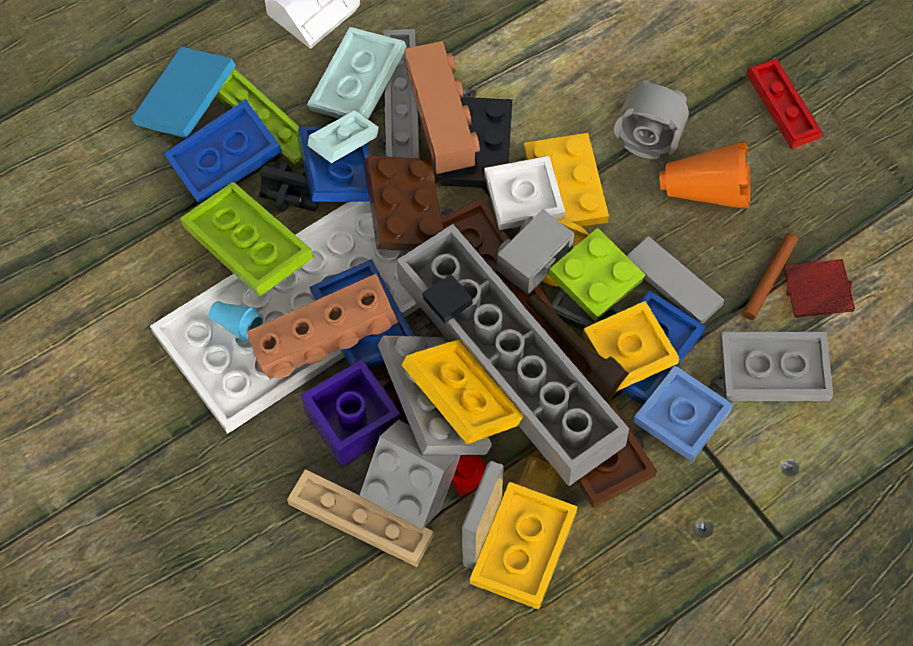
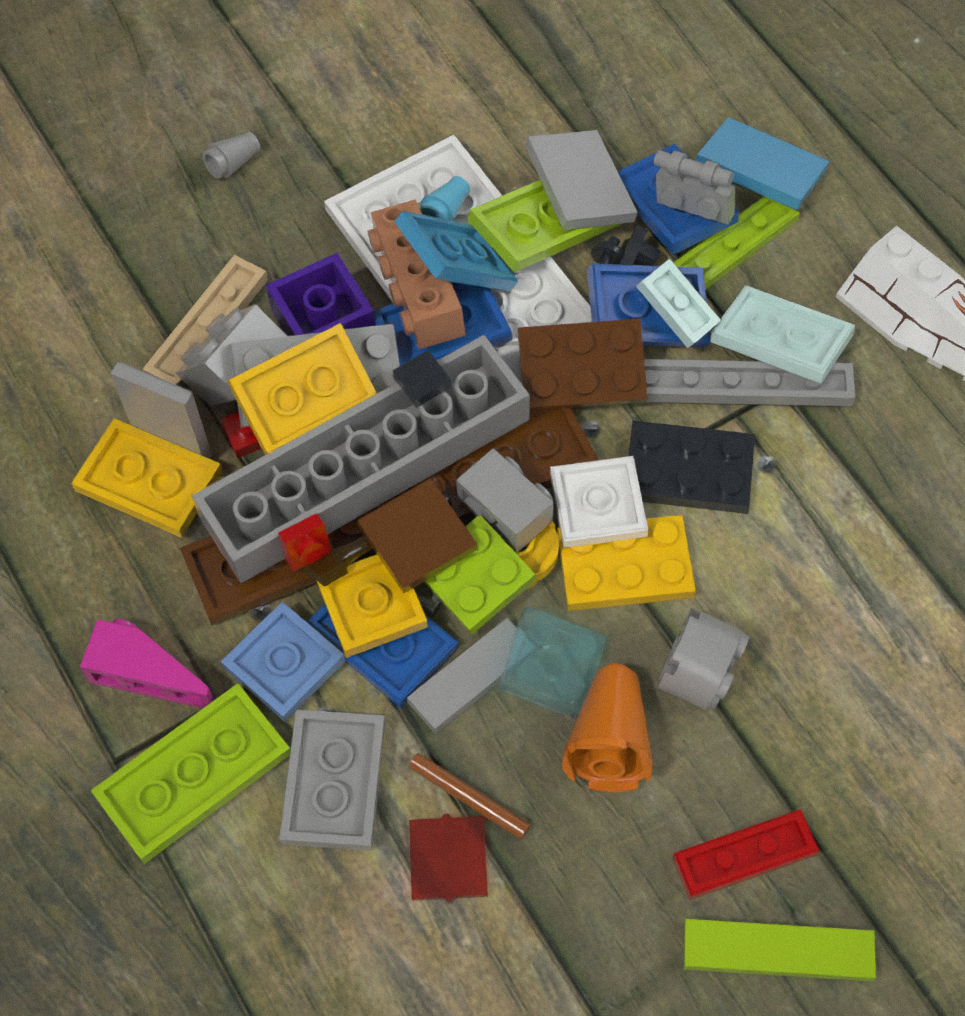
camera: 95 degrees right, 0 degrees up
nougat brick [405,41,480,174] -> none
none -> dark pink slope [80,619,214,709]
none -> lime plate [90,683,291,864]
none -> light grey cone [203,132,260,179]
none -> red plate [278,513,331,572]
none -> reddish brown tile [357,478,477,593]
none -> dark azure tile [394,211,518,291]
none -> clear light blue plate [498,606,607,720]
none -> light grey tile [525,130,638,230]
none -> light grey plate [654,150,735,224]
none -> lime tile [683,919,876,982]

